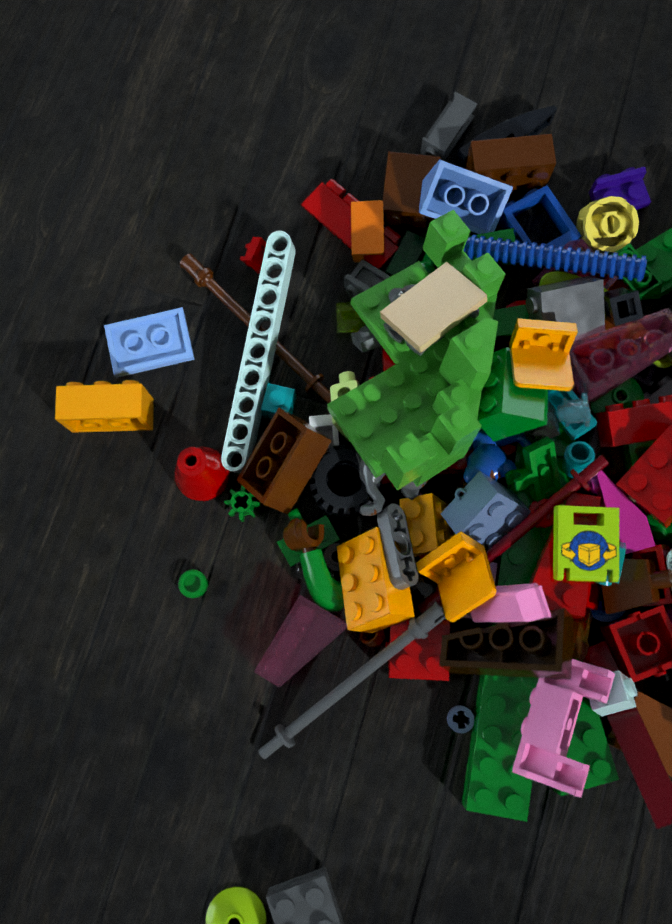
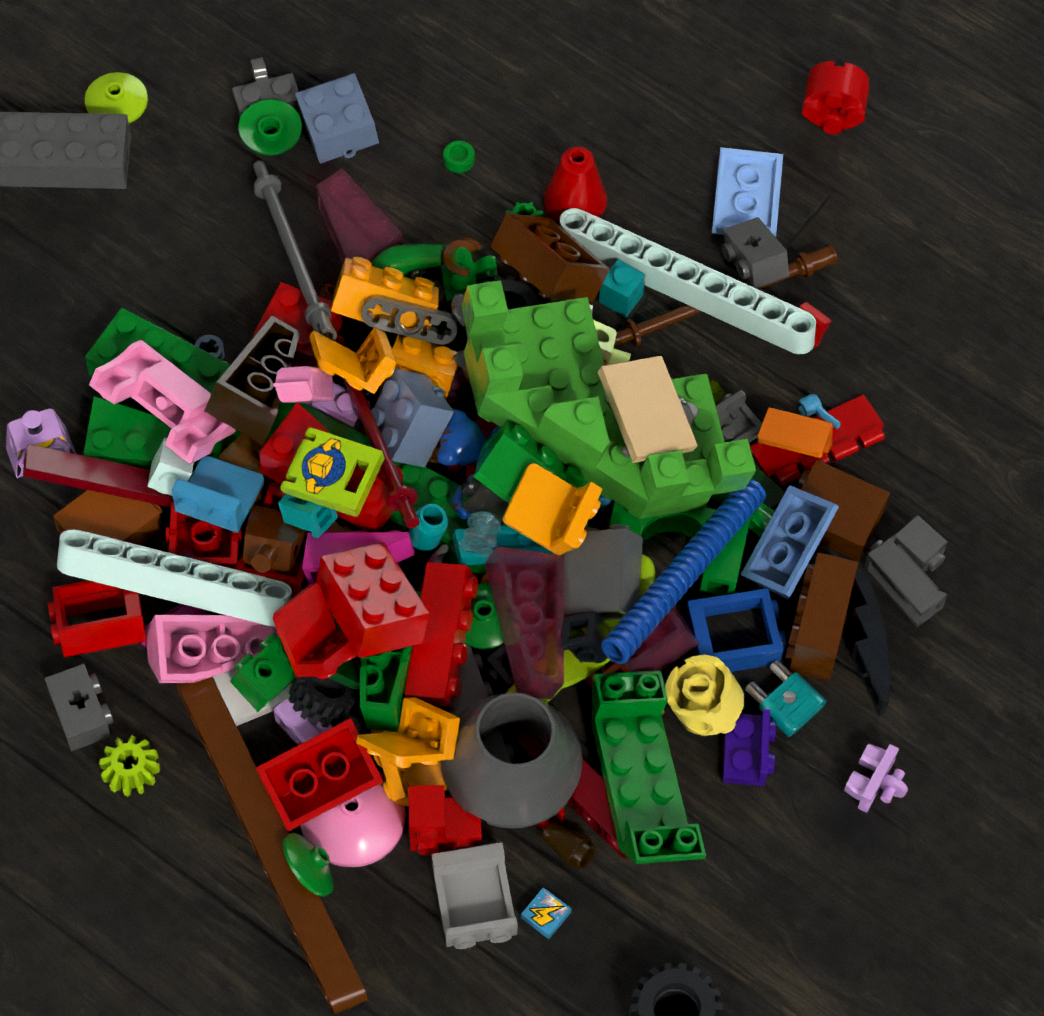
camera: 105 degrees right, 15 degrees down
light orange brick [55,380,153,433] -> none
green plate [505,437,561,502] -> none
none -> lavender torso [6,409,76,478]
none -> dark azure bracket [172,456,264,533]
none -> dark grey plate [232,57,299,117]
none -> green dish [238,99,302,155]
none -> sand blue brick [295,73,379,164]
none -> dark grey brick [722,217,789,289]
none -> teal piece [745,660,827,737]
none -> dark azure hand [798,394,841,429]
none -> red brick [802,61,869,135]
none -> lavender hips [844,744,908,813]
none -> dark grey brick [895,515,947,572]

